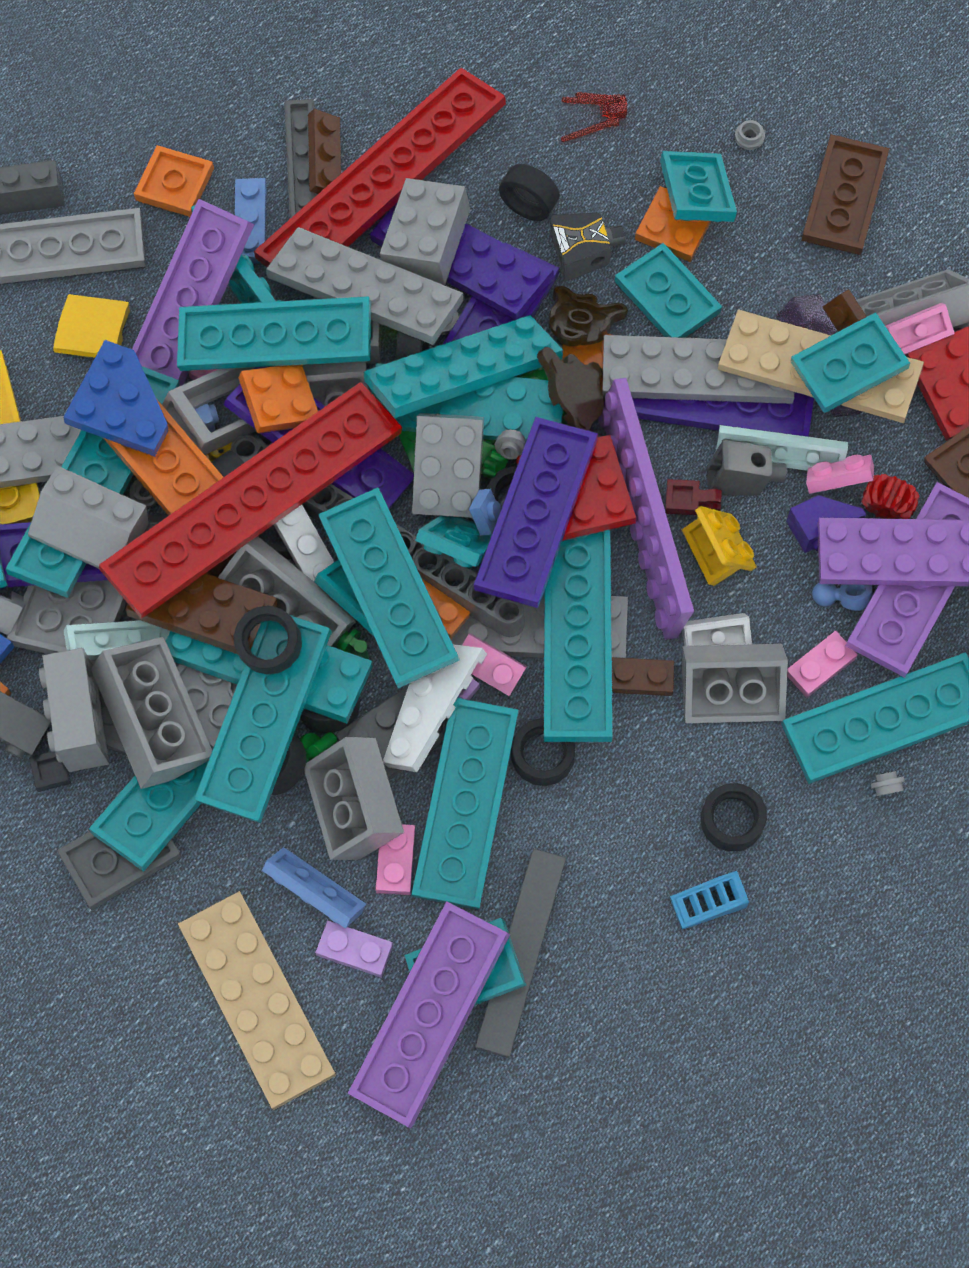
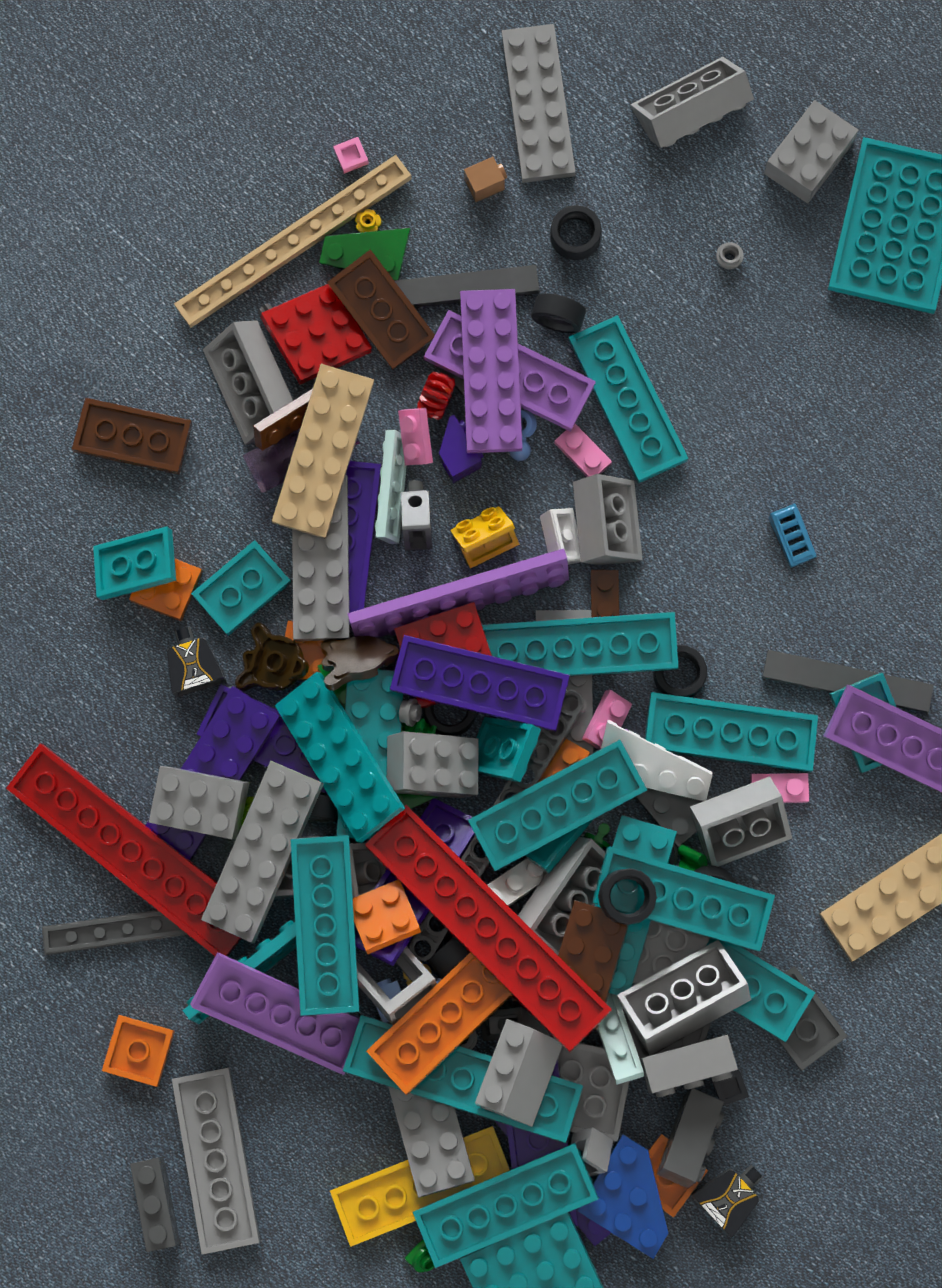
camera: 90 degrees left, 10 degrees up
yellow slope [53,294,130,358] -> none
blue plate [63,340,169,457] -> none
medium blue plate [235,178,267,264] -> none
medium blue plate [262,847,366,929] -> none
reddish brown plate [308,108,341,194] -> none
lavender plate [315,920,393,978] -> none
medium blue plate [469,489,501,536] -> none
black tyre [498,164,560,221] -> none
clear red plant [561,92,627,142] -> none
dark red plate [665,479,722,515] -> none
black tyre [700,783,767,852] -> none
light grey plate [735,120,765,150] -> none
teal plate [791,312,910,413] -> none
light grey plate [871,771,905,796] -> none
bright pink plate [886,303,955,354] -> none

